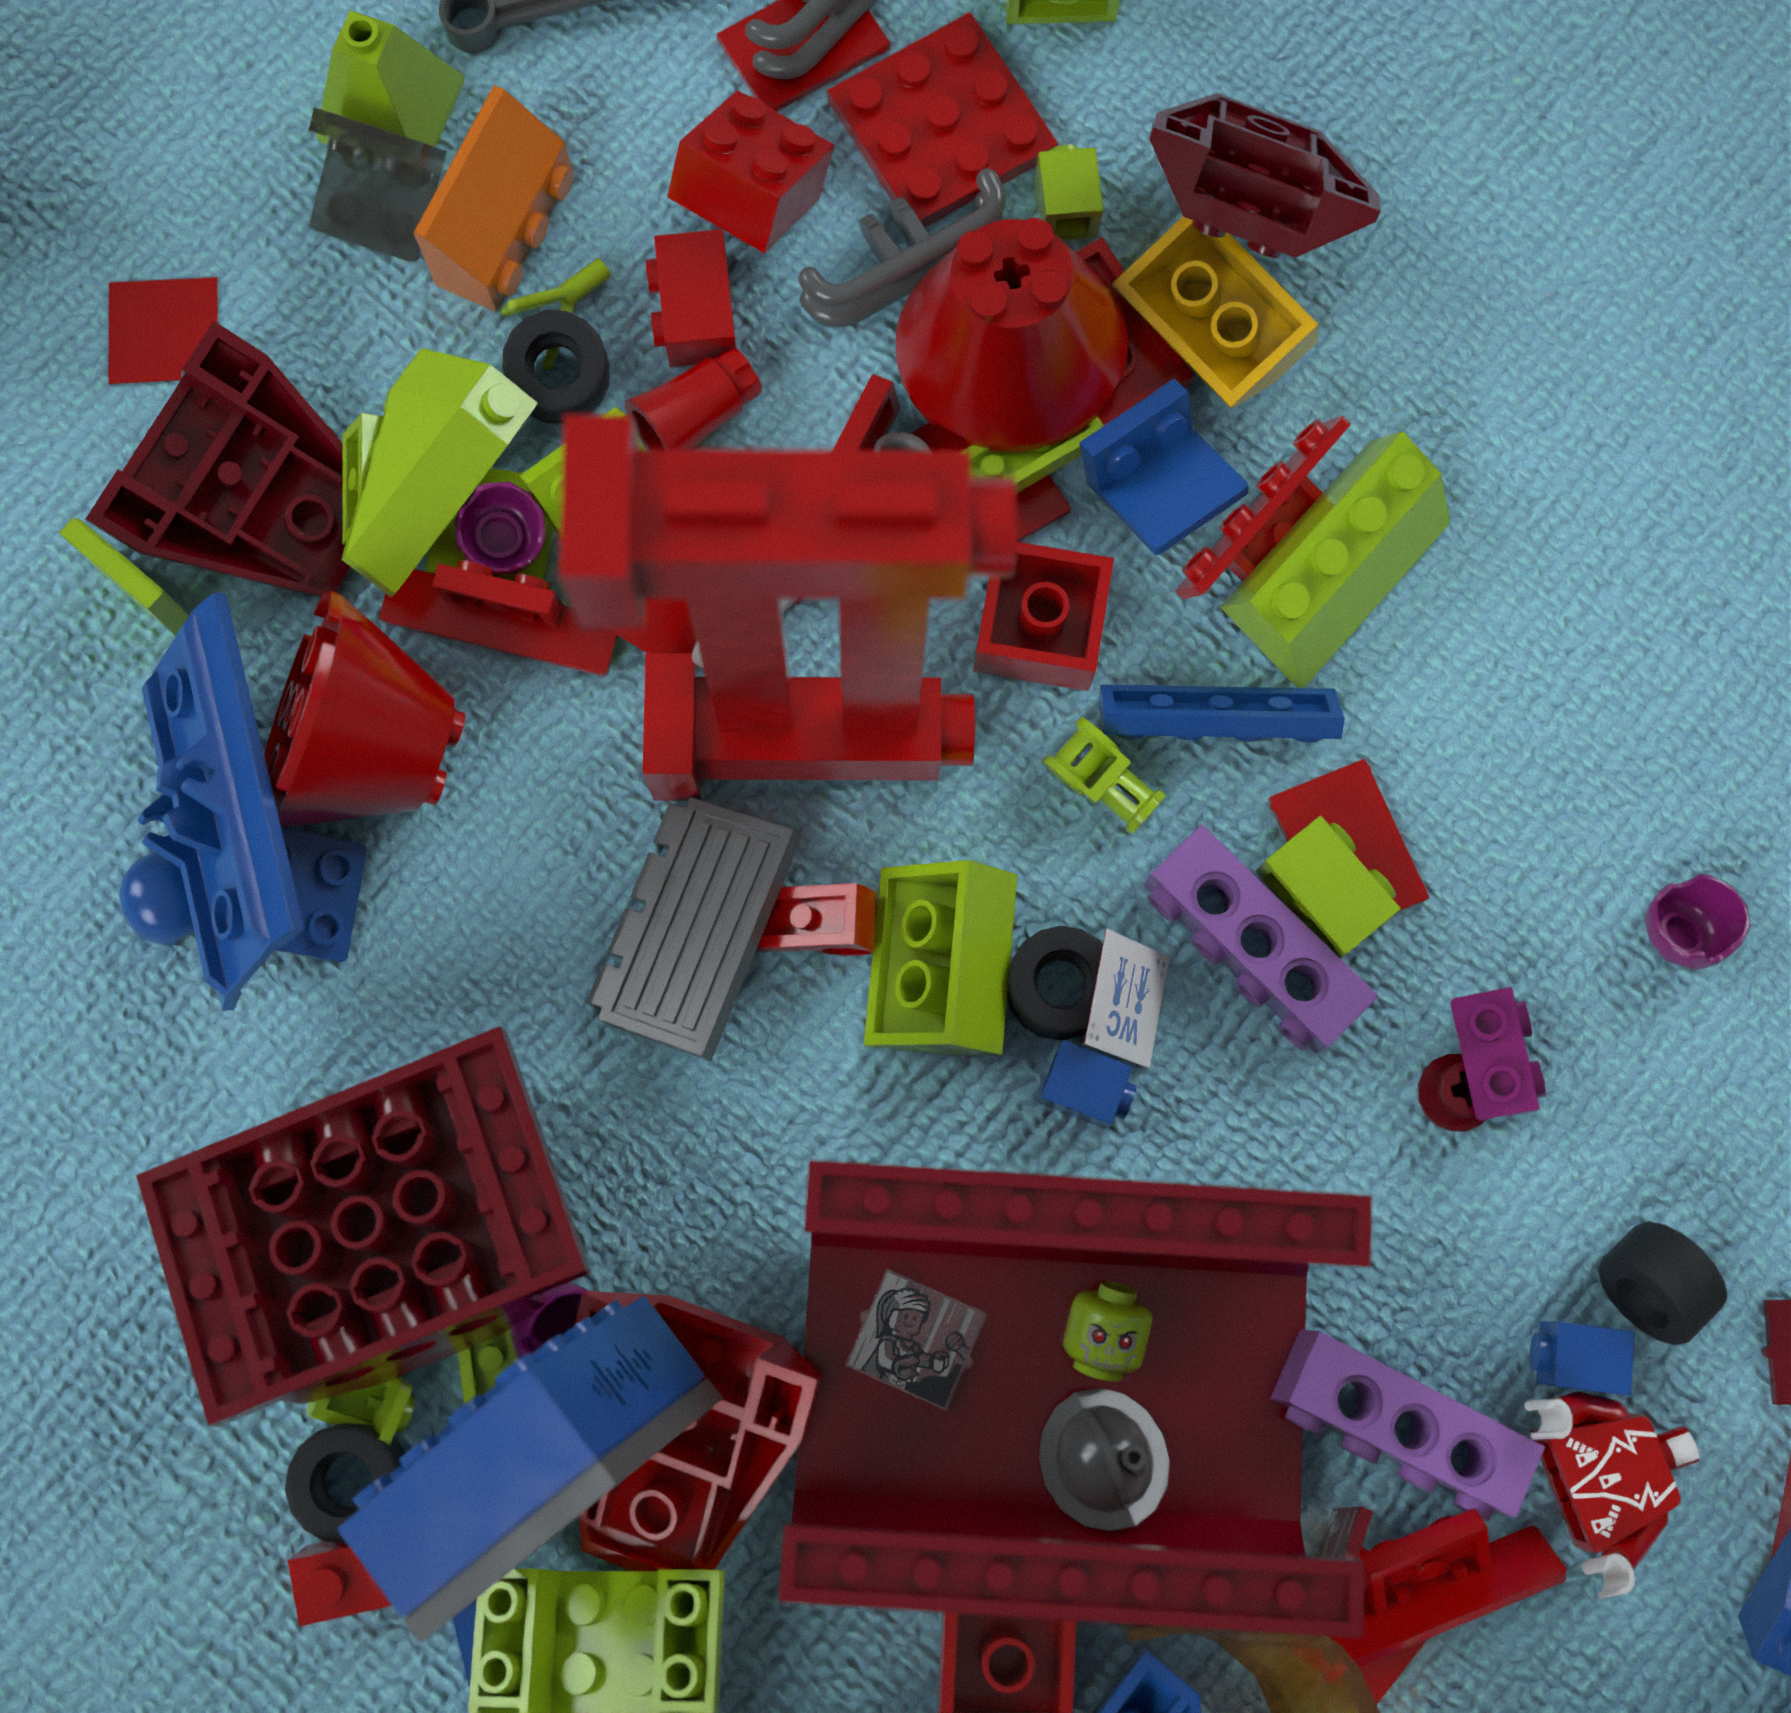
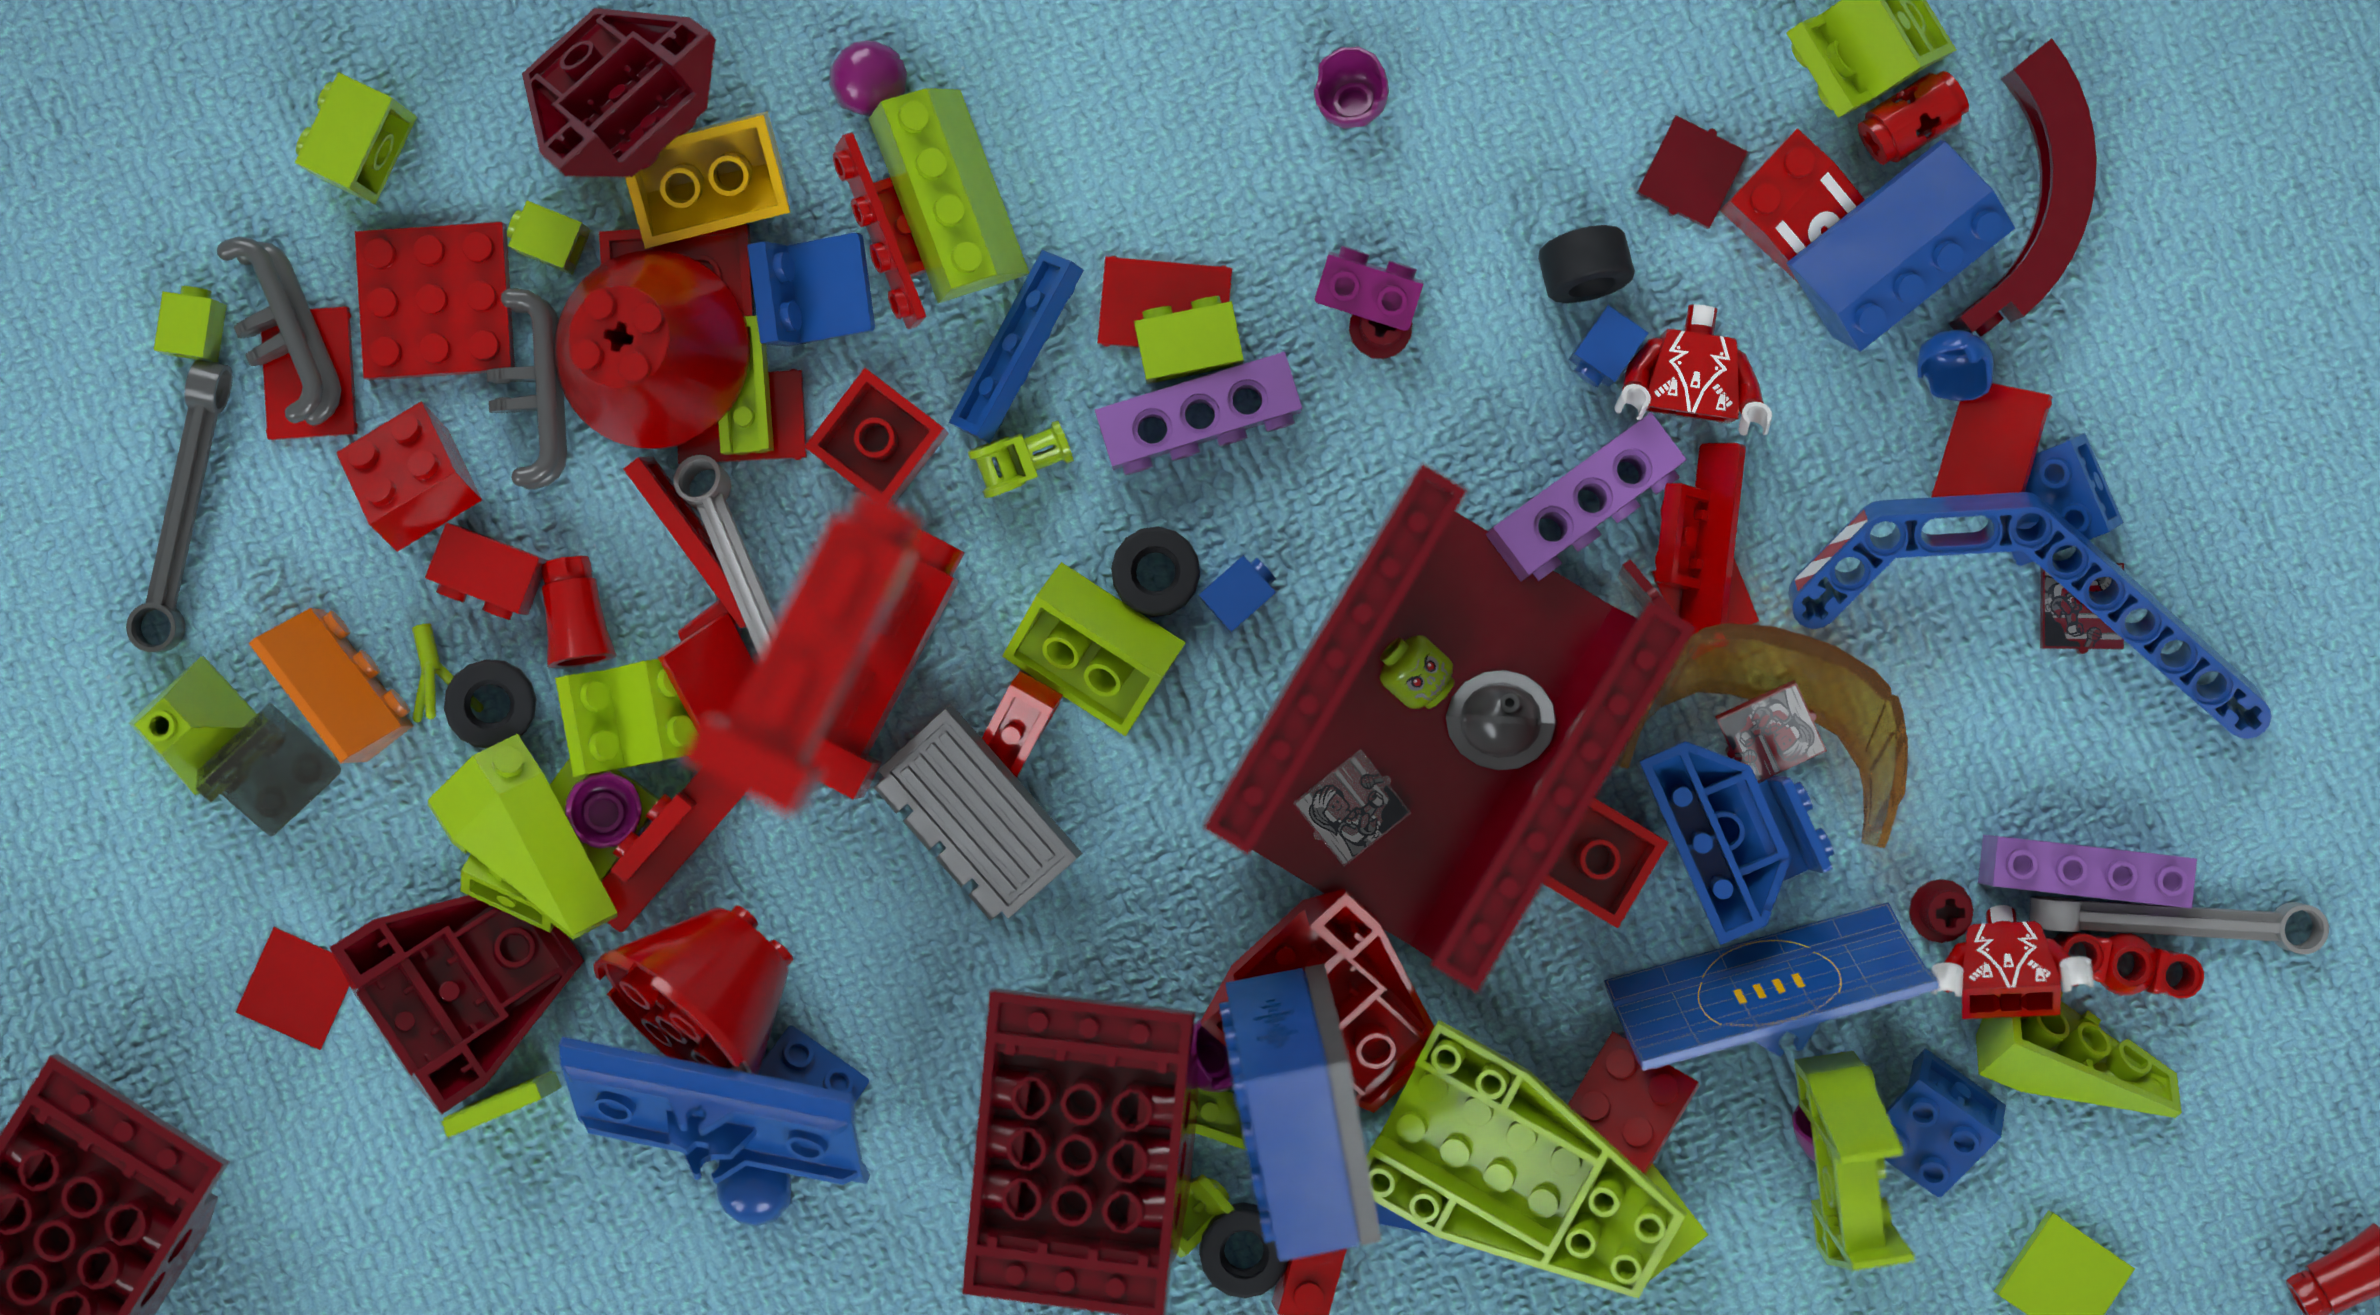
camera: 60 degrees left, 10 degrees up
white sticker [1084,928,1170,1068] -> none
none -> magenta hair [829,40,907,116]

